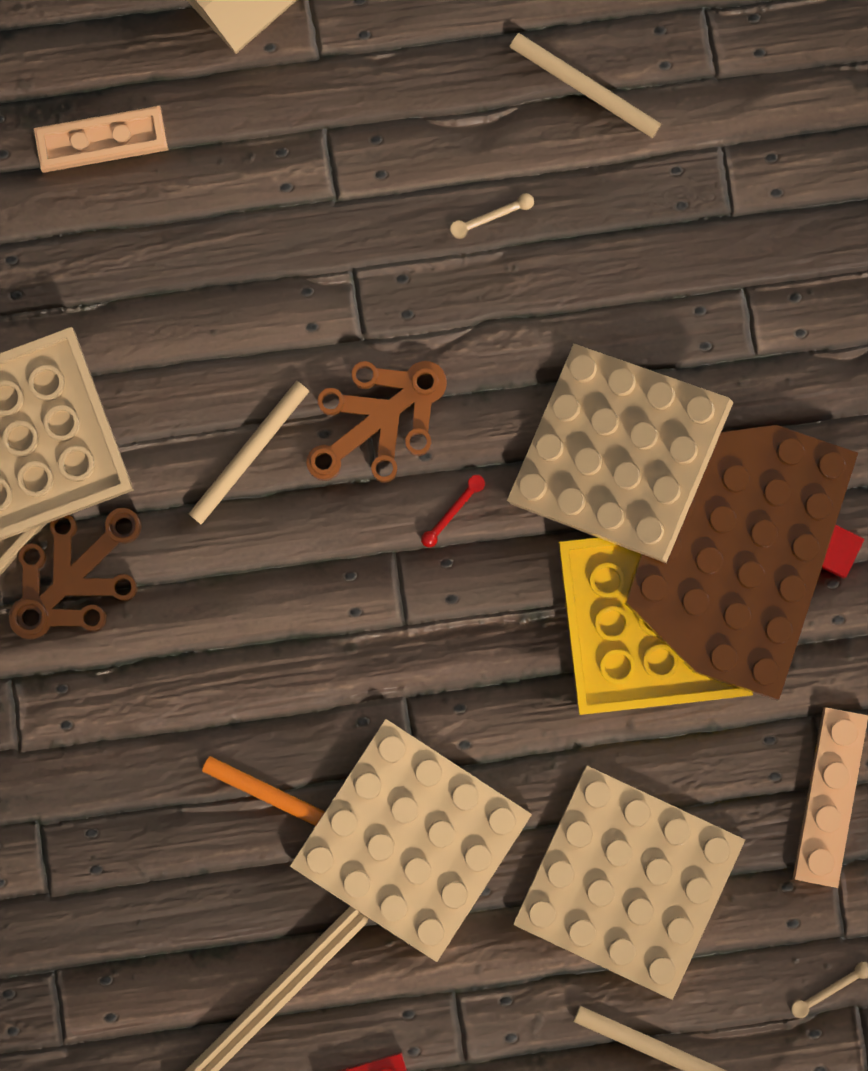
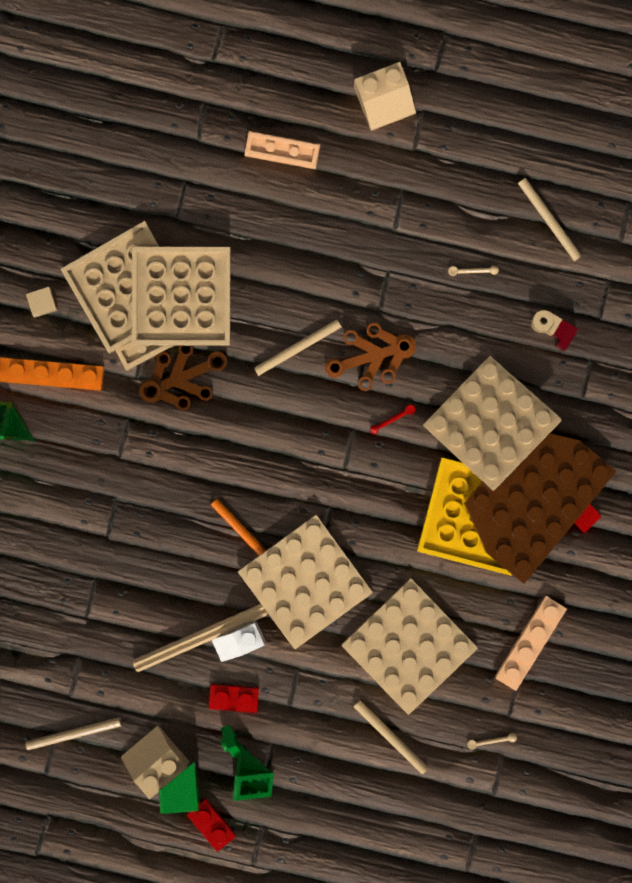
camera: 25 degrees right, 5 degrees up
none -> white slope [212,621,266,662]
none -> leg [531,310,579,351]

